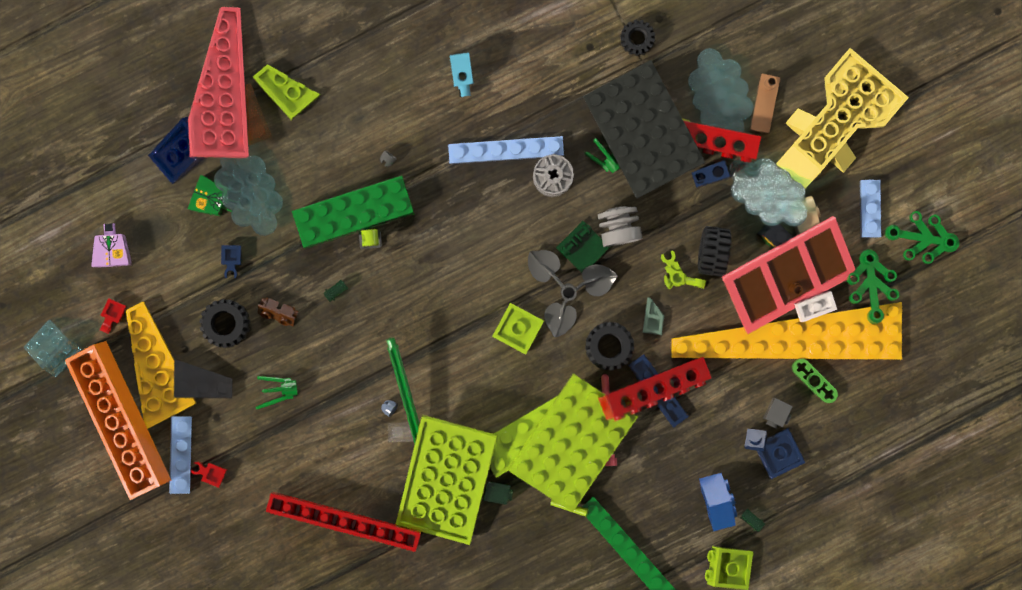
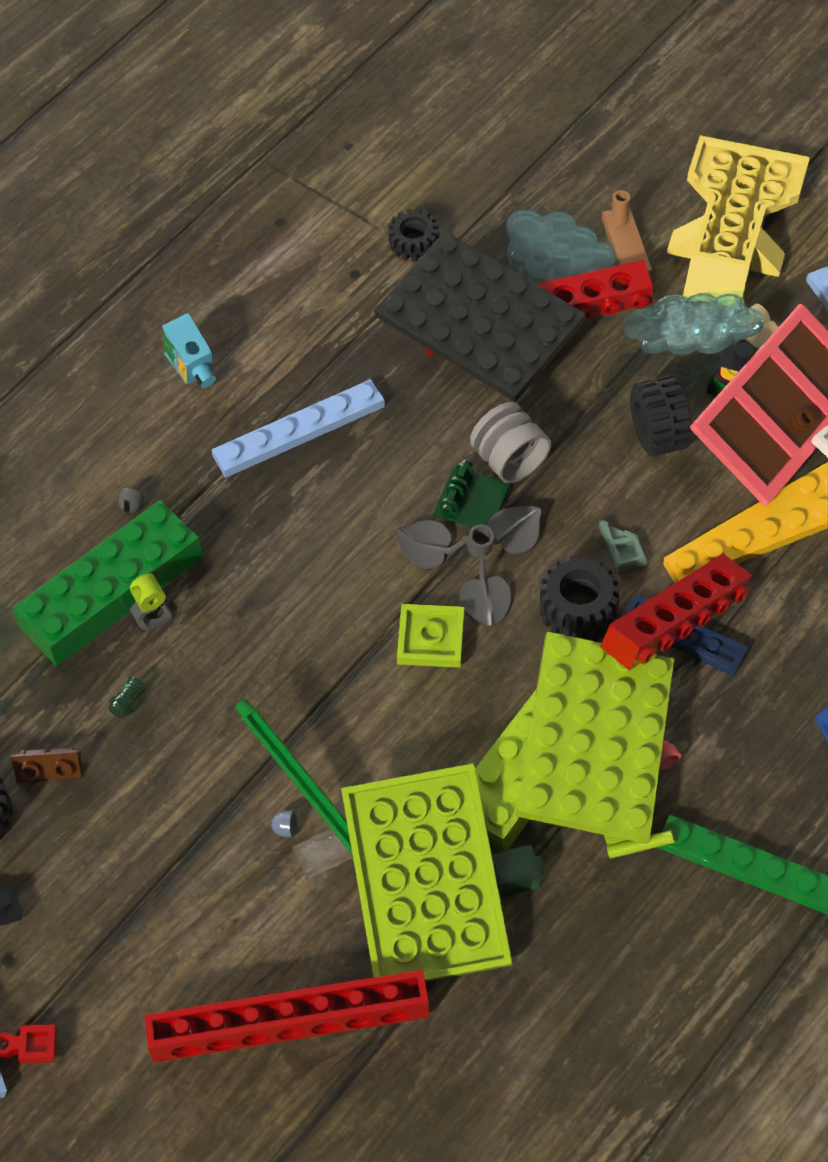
camera: 20 degrees left, 30 degrees down
green plant [256,376,298,410] -> none
light grey wheel [533,154,574,197] -> none
green plant [585,138,620,174] -> none
lime piece [661,251,706,289] -> none
dark blue leg [692,160,730,188] -> none

